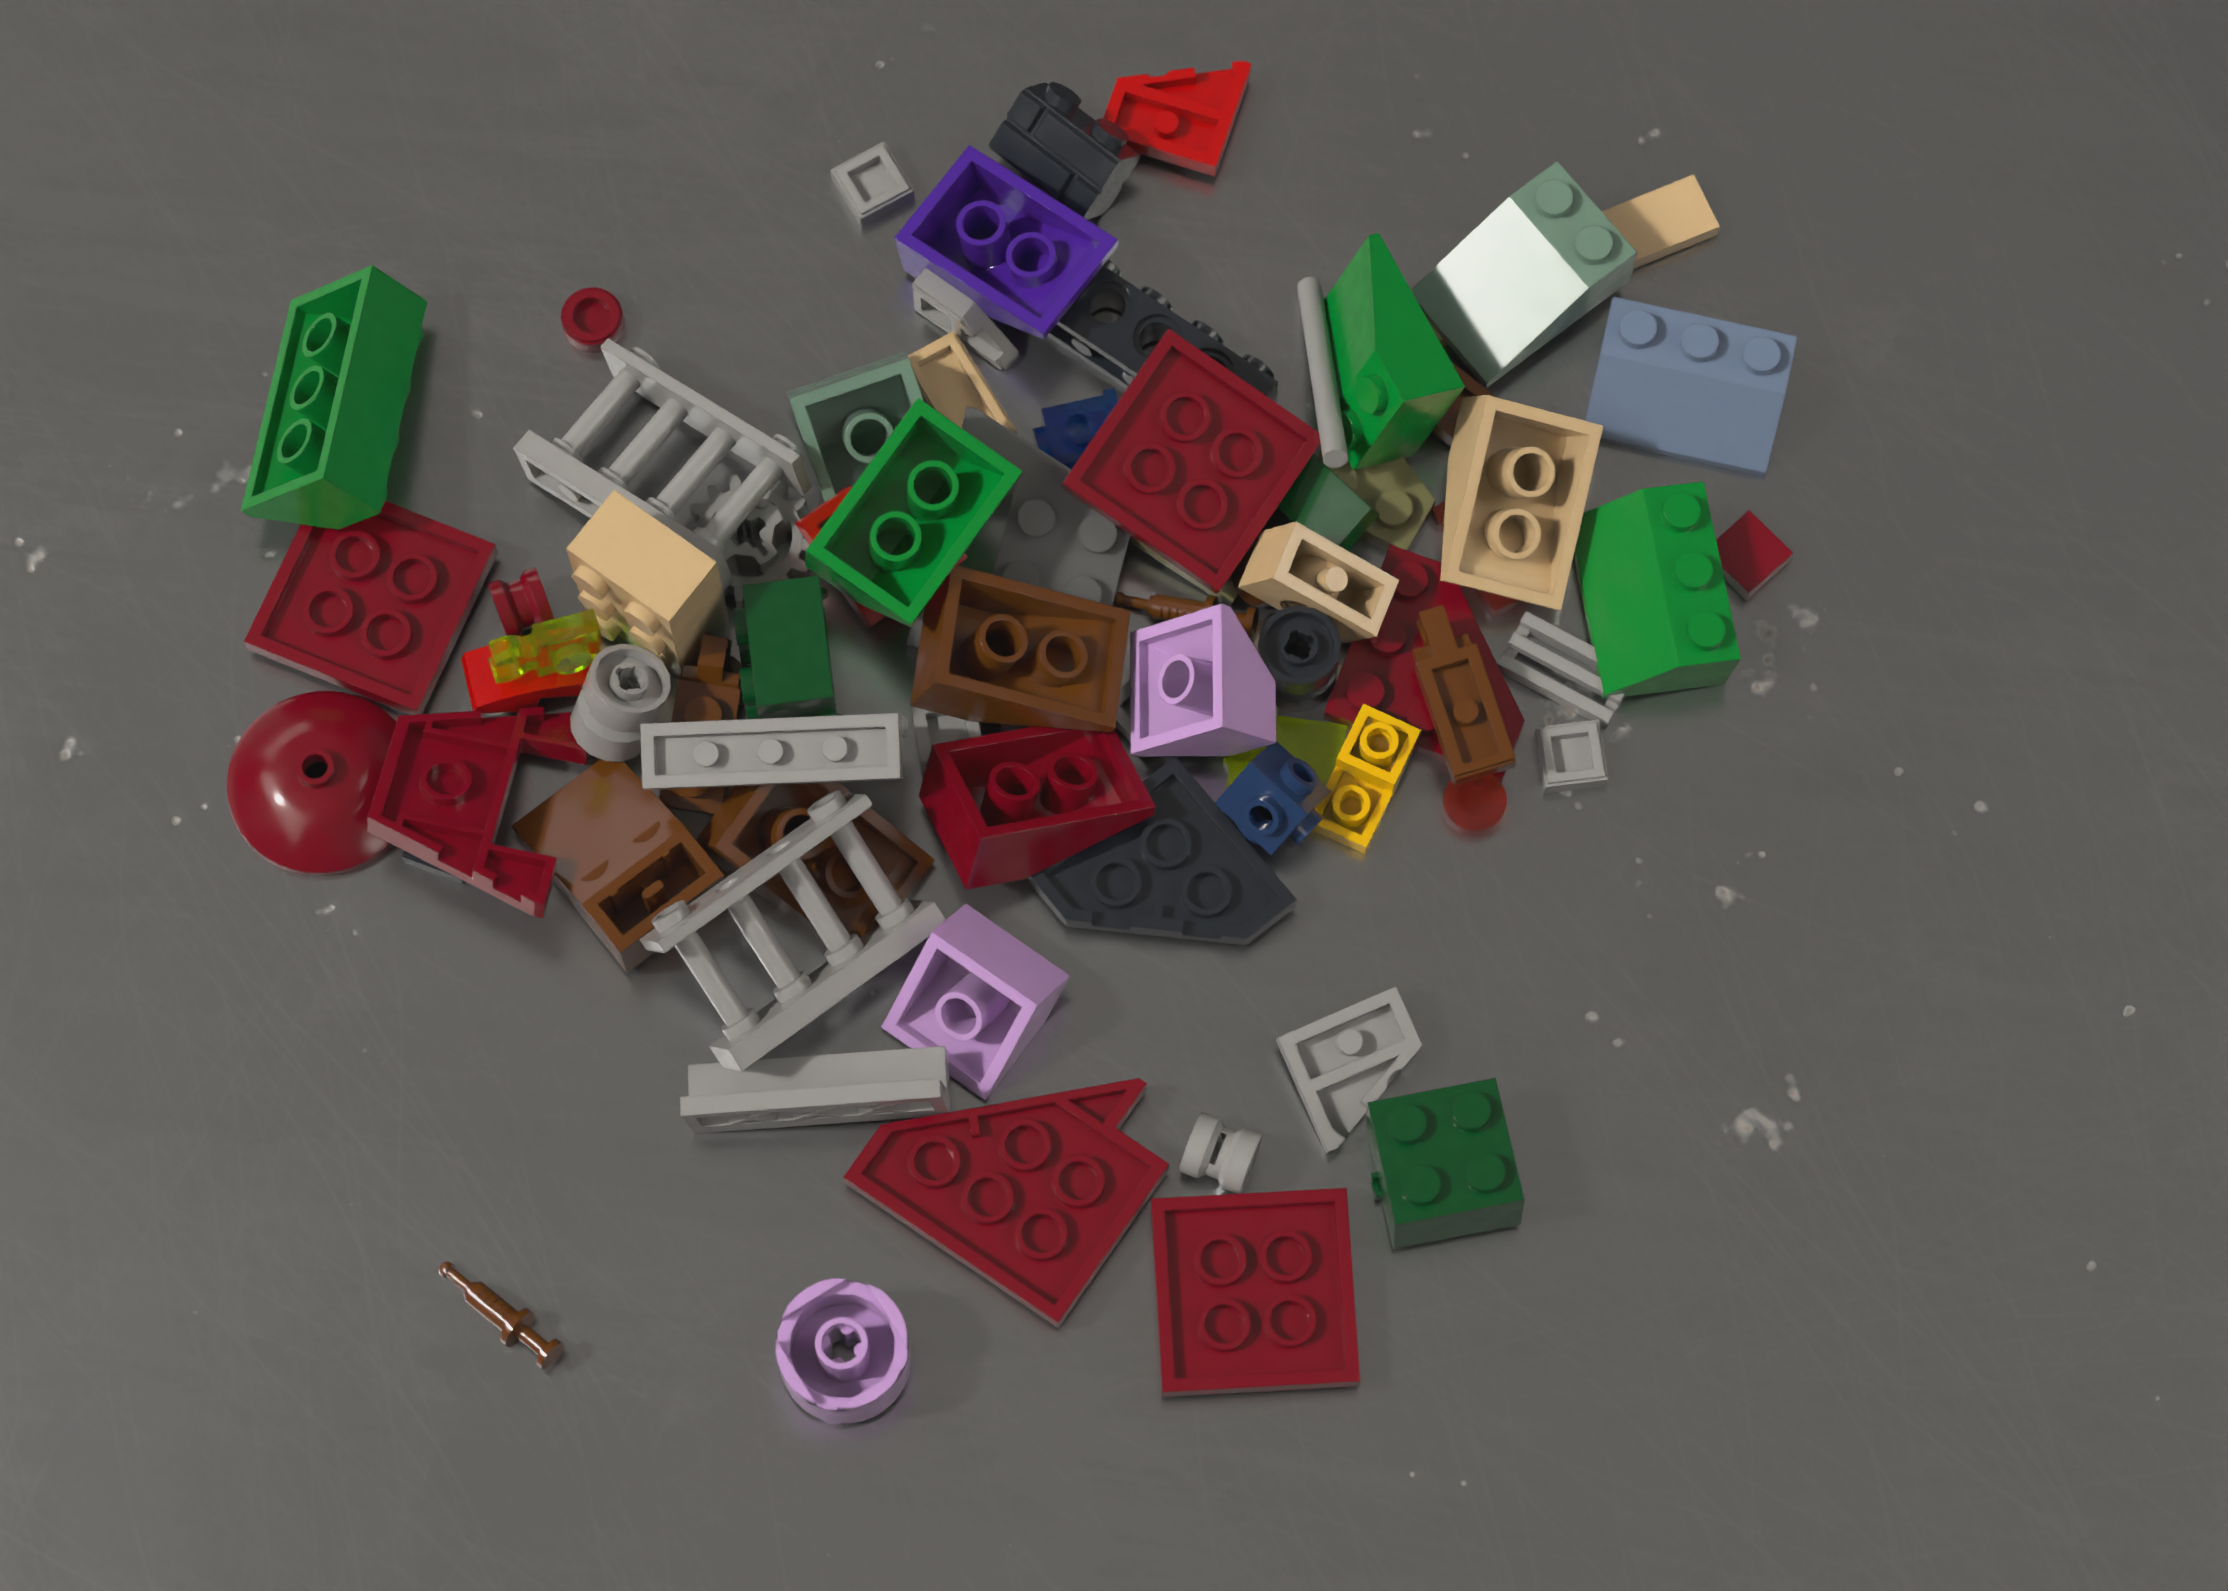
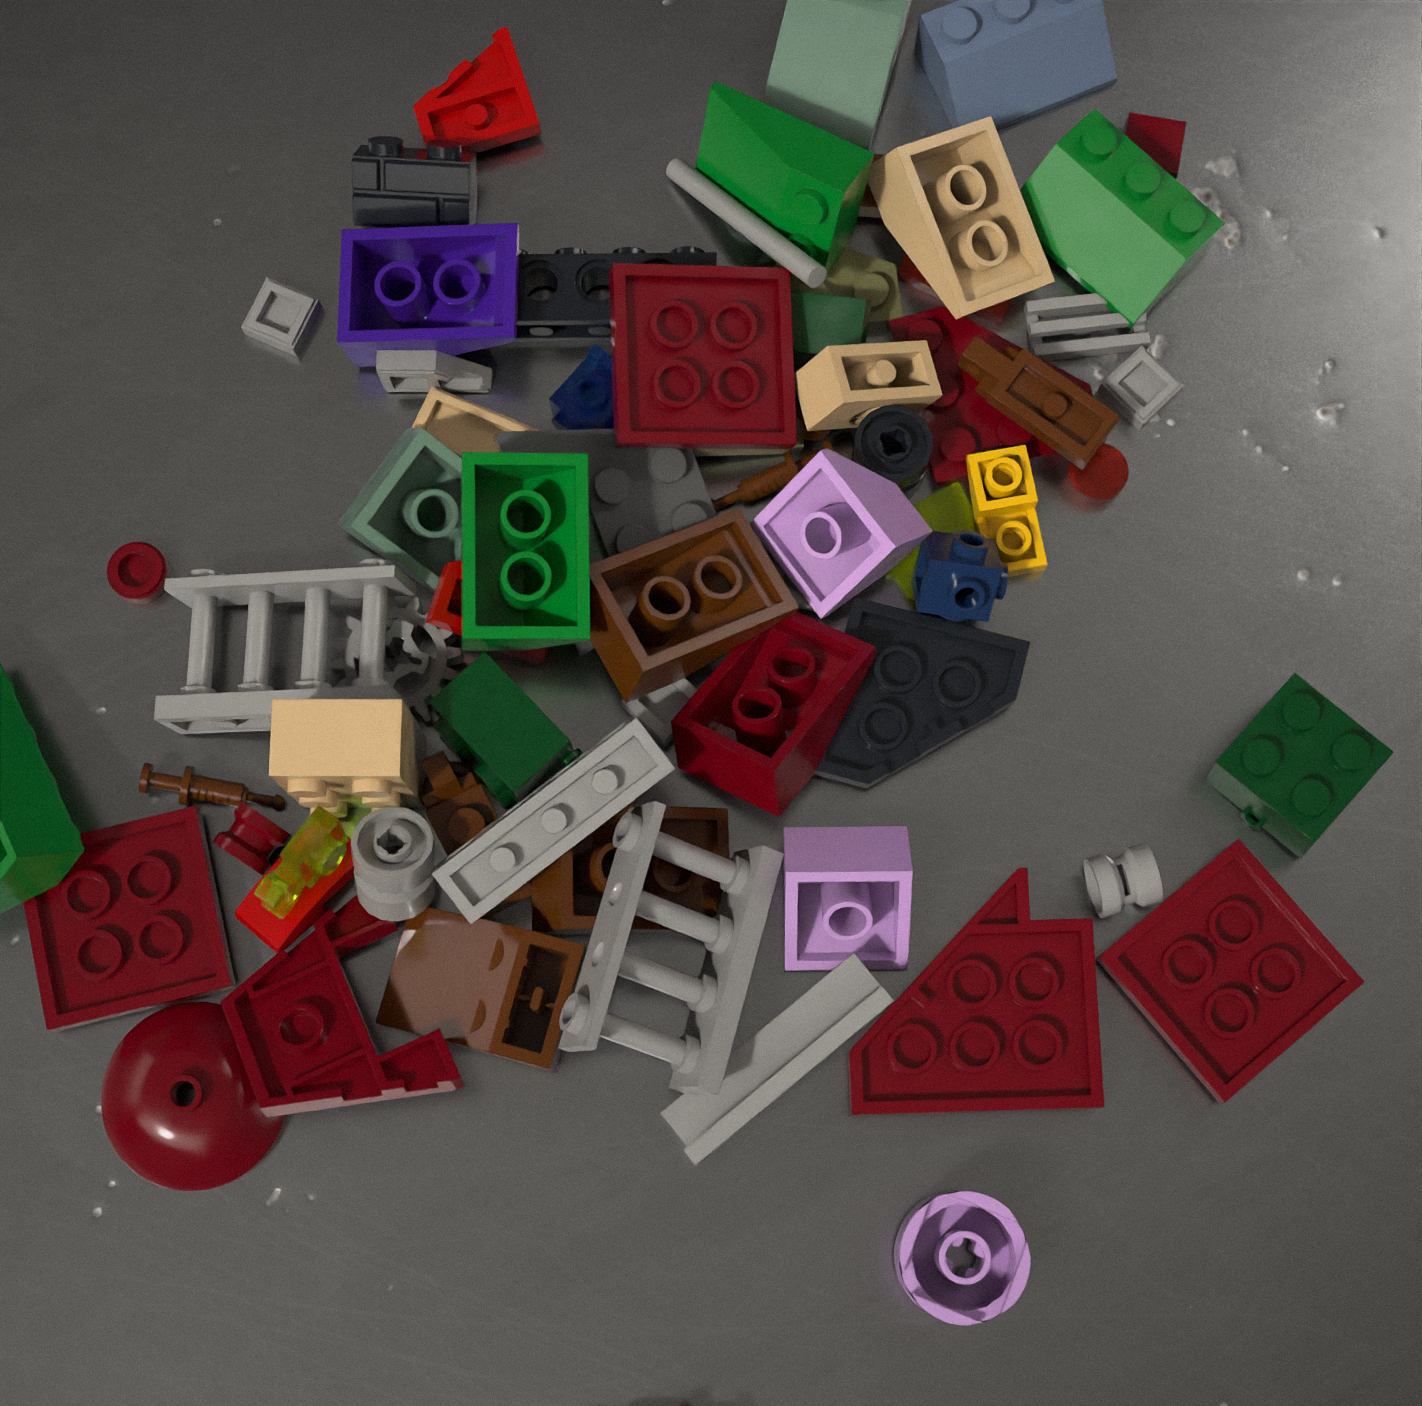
camera: 35 degrees left, 5 degrees up
light grey wing [1276,986,1422,1154] -> none
none -> reddish brown piece [139,763,285,810]

